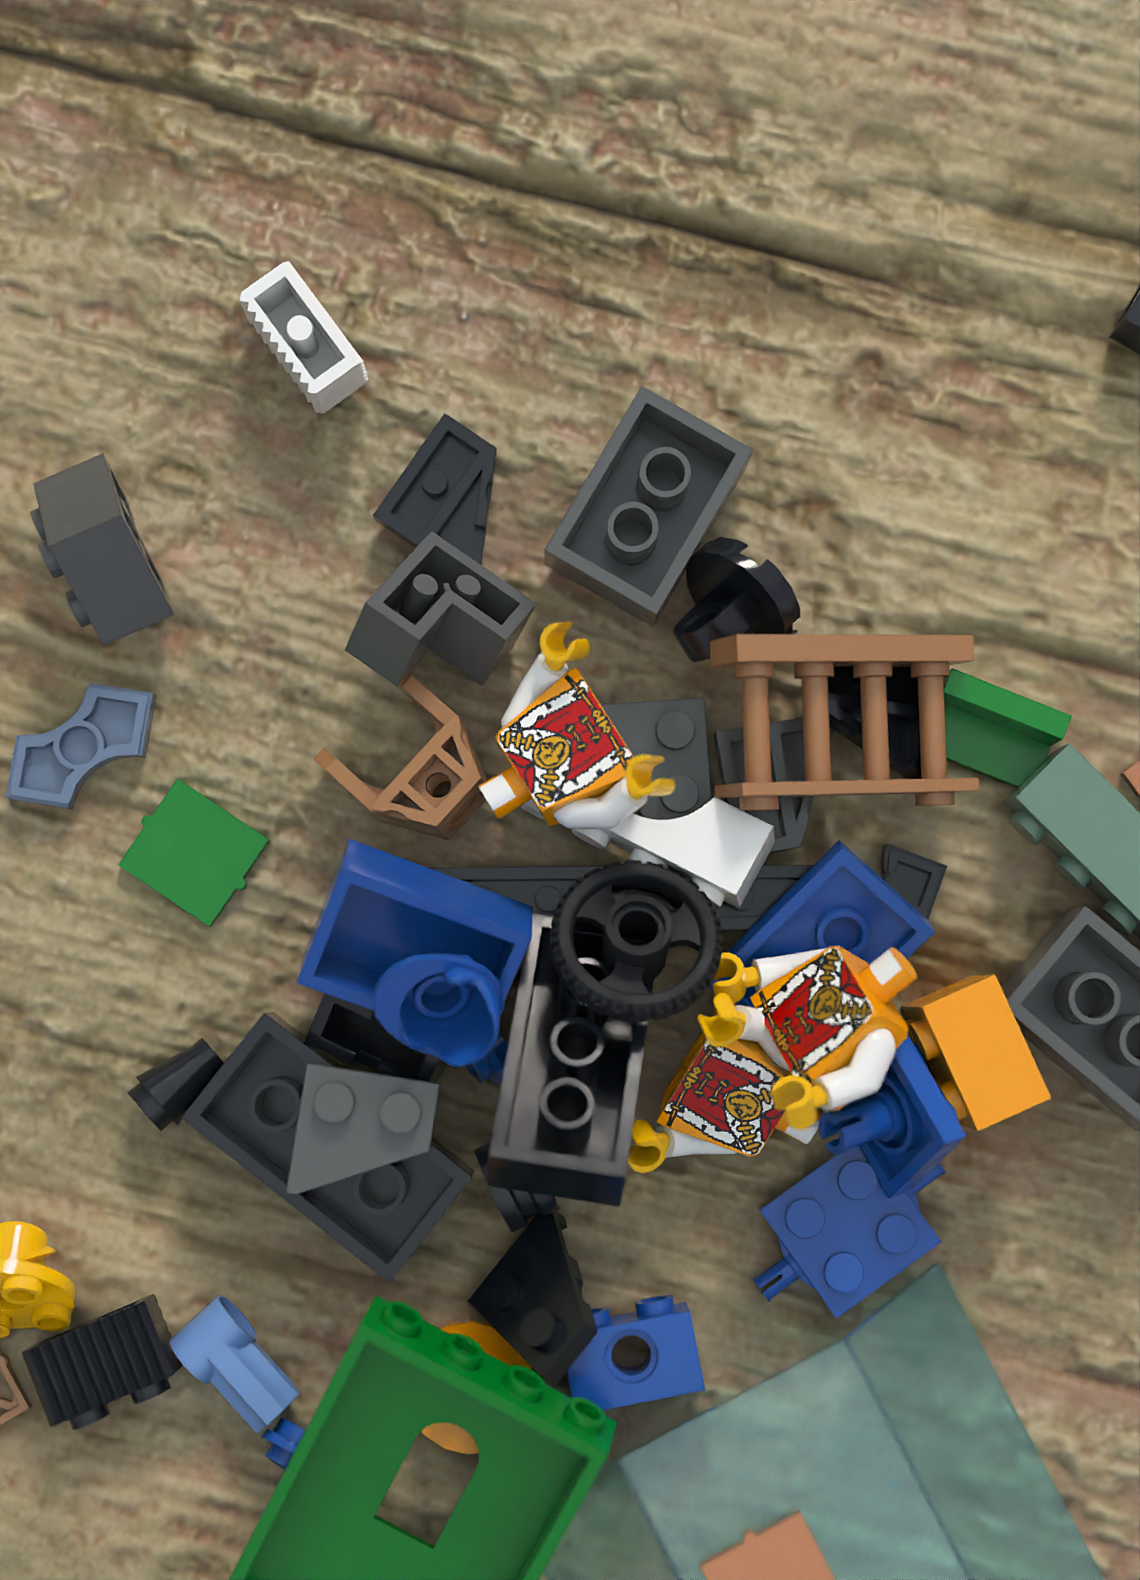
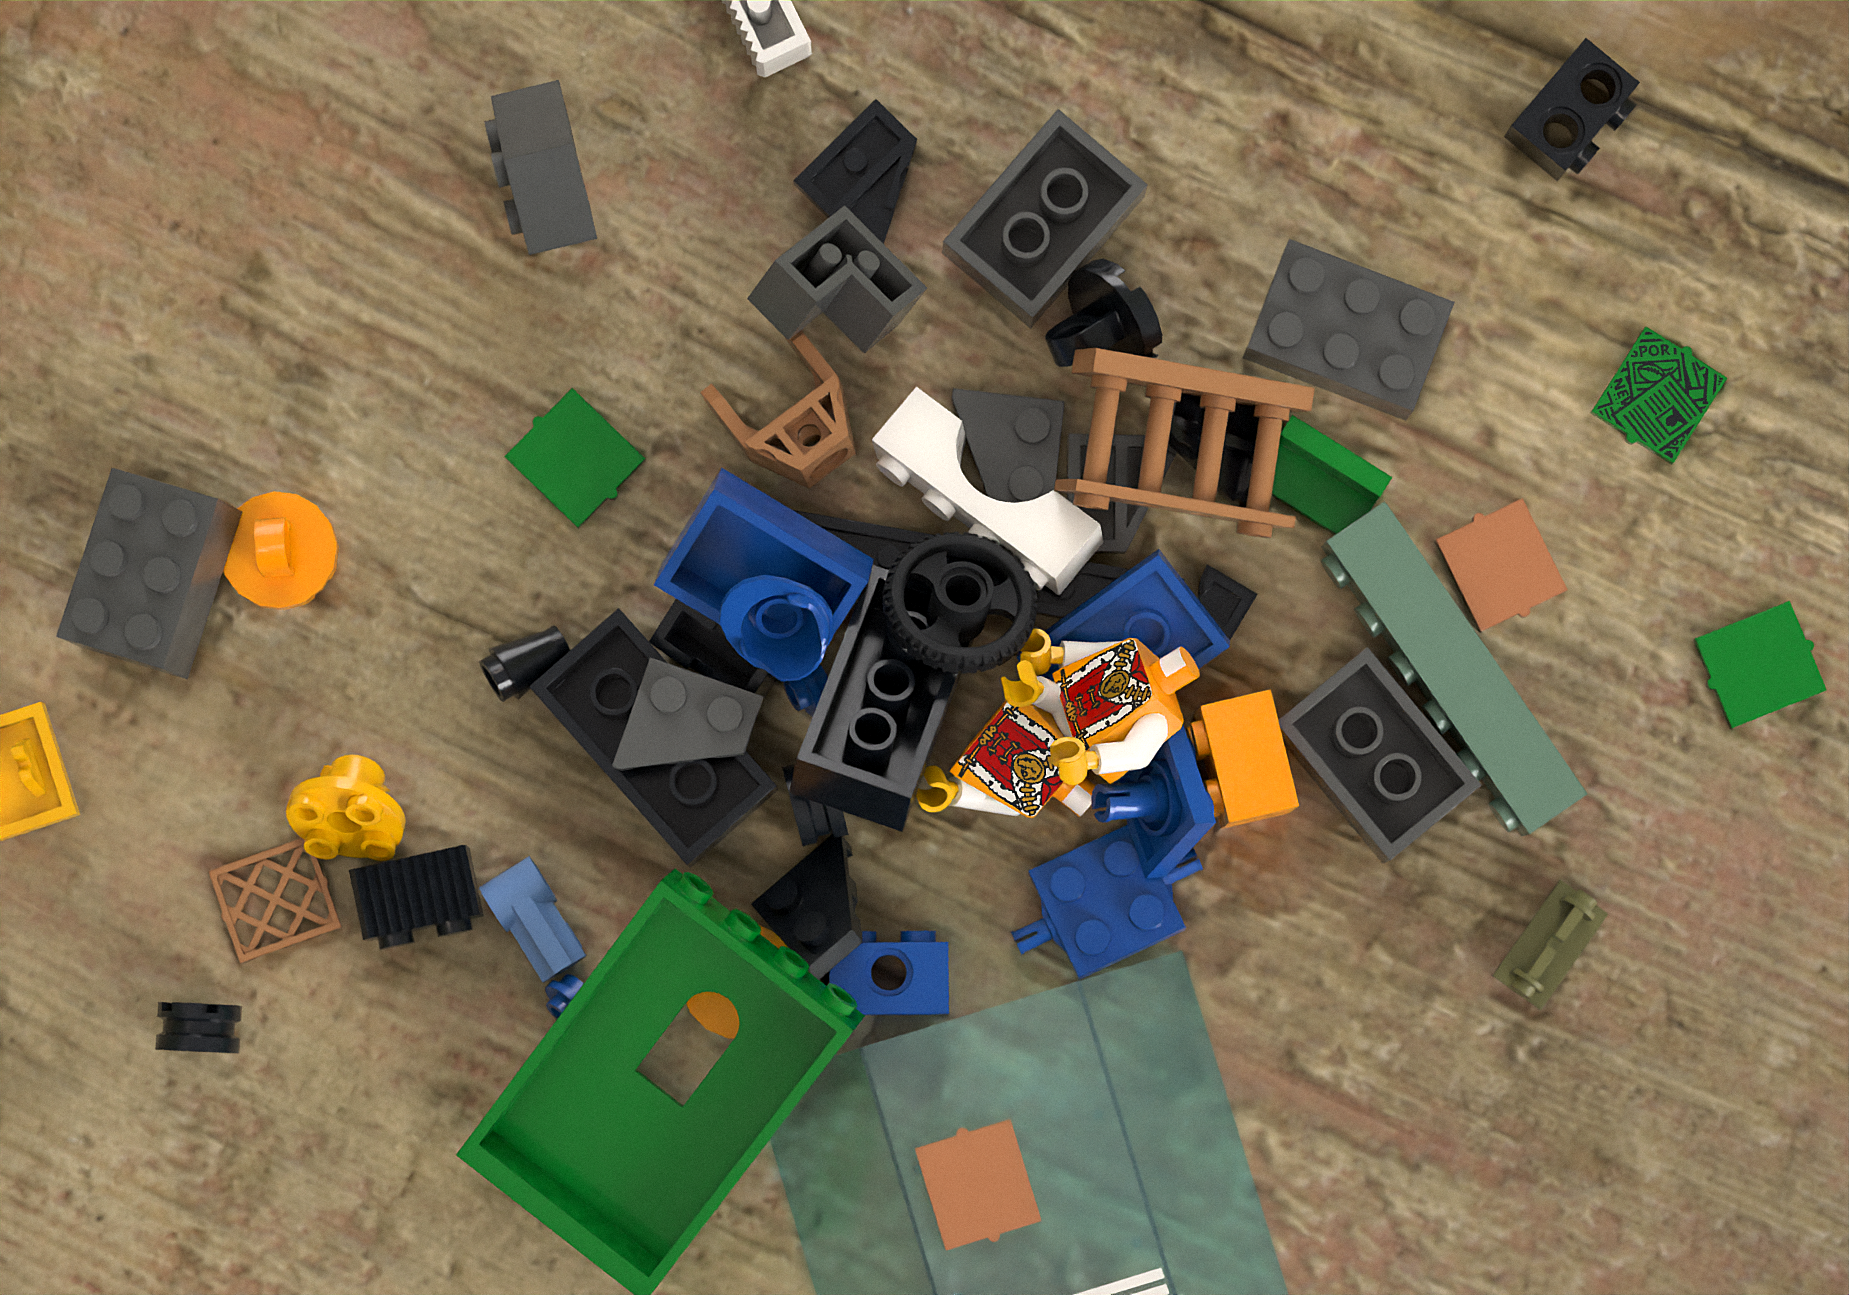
camera: 10 degrees right, 0 degrees up
sand blue tile [5,683,156,810] -> none
torso [478,621,675,829] -> none
none -> dark grey brick [1243,239,1455,421]

